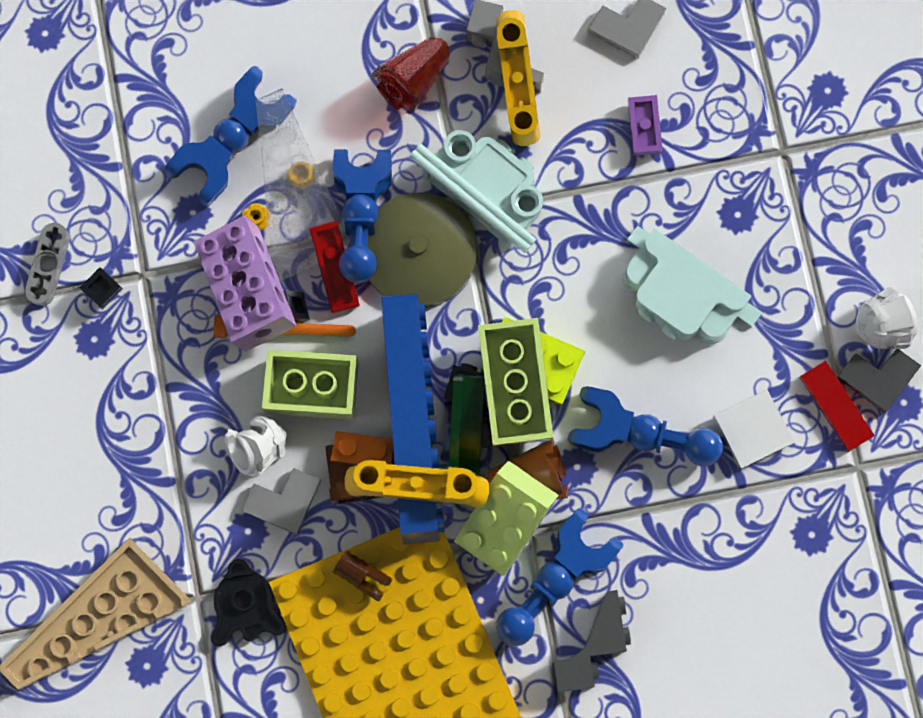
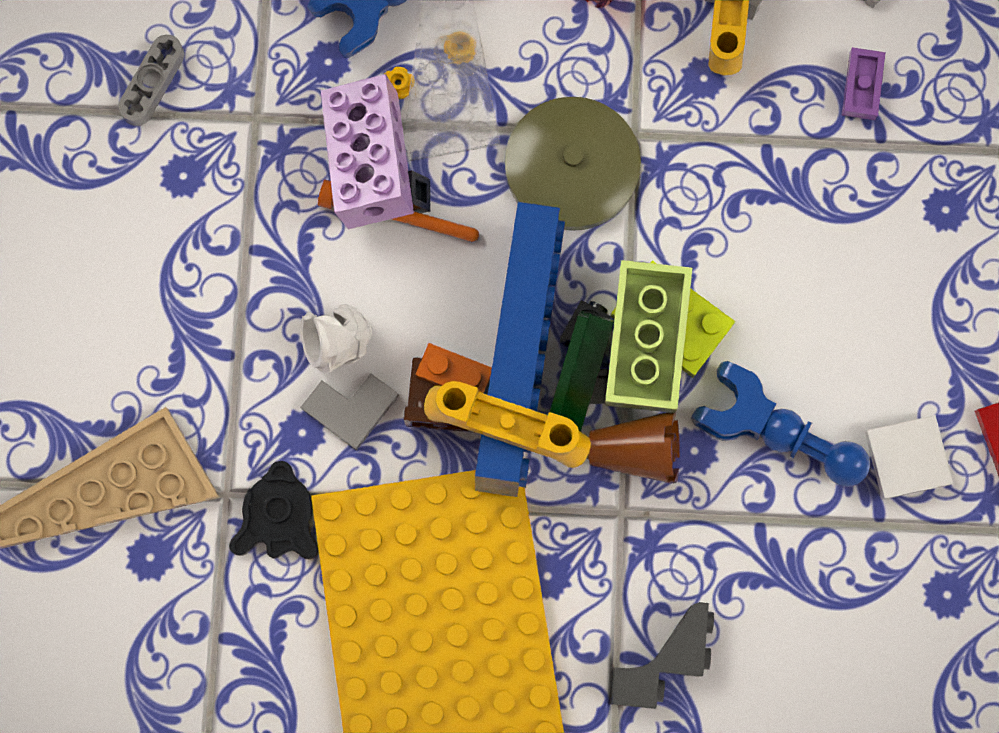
camera: 10 degrees right, 0 degrees up
black tile [79,267,123,310] -> none
yellowish green brick [262,350,359,420] -> none
red tile [309,221,360,313] -> none
blue piece [332,149,392,283] -> none
reddish brown hinge [332,550,393,601] -> none
light aqua brick [409,130,543,253] -> none
yellowish green brick [454,461,558,576] -> none
blue piece [496,508,623,646] -> none
light aqua brick [624,225,762,344] -> none

